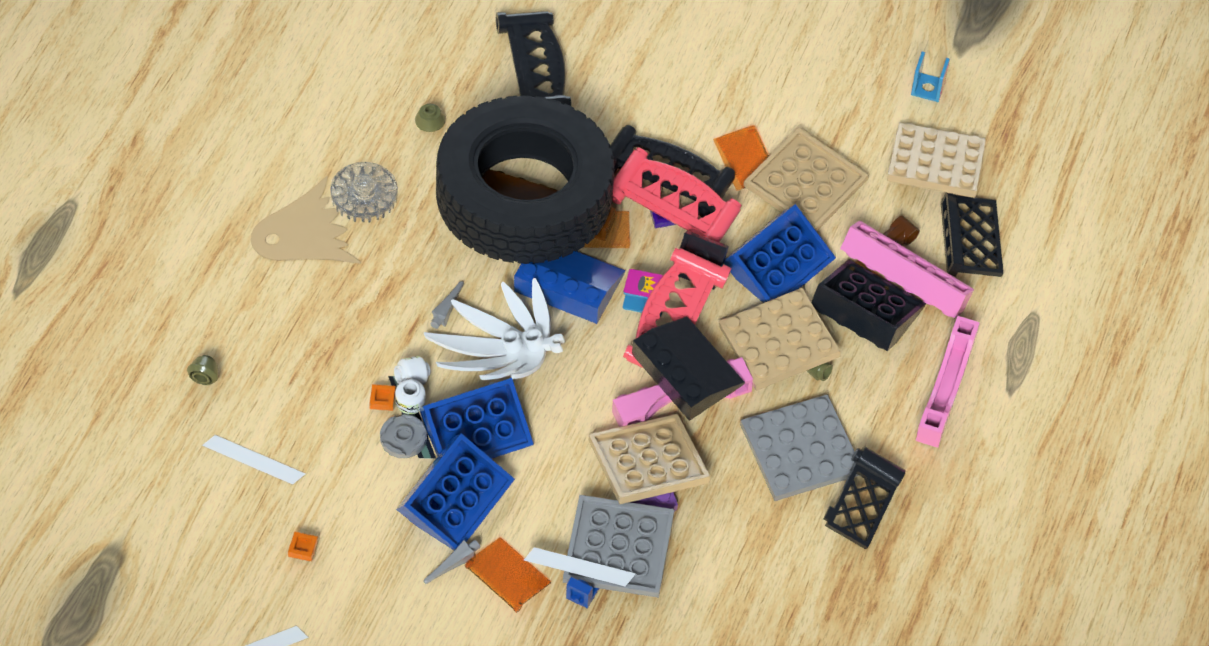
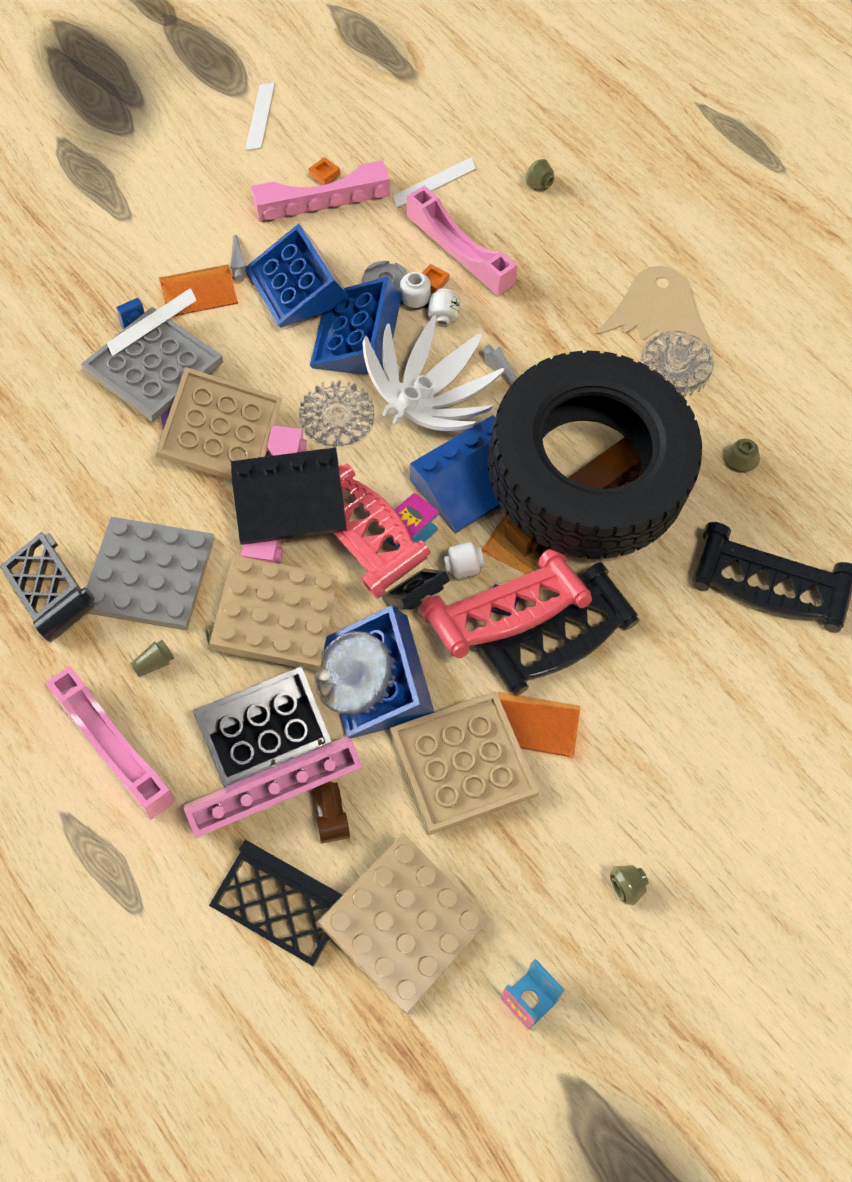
camera: 120 degrees right, 5 degrees up
none -> olive cone [130,640,174,677]
none -> bright pink arch [251,160,390,222]
none -> clear wheel [299,380,375,449]
none -> clear wheel [315,631,396,717]
none -> bright pink arch [407,185,517,296]
none -> white head [444,542,484,579]
none -> olive cone [610,865,649,905]

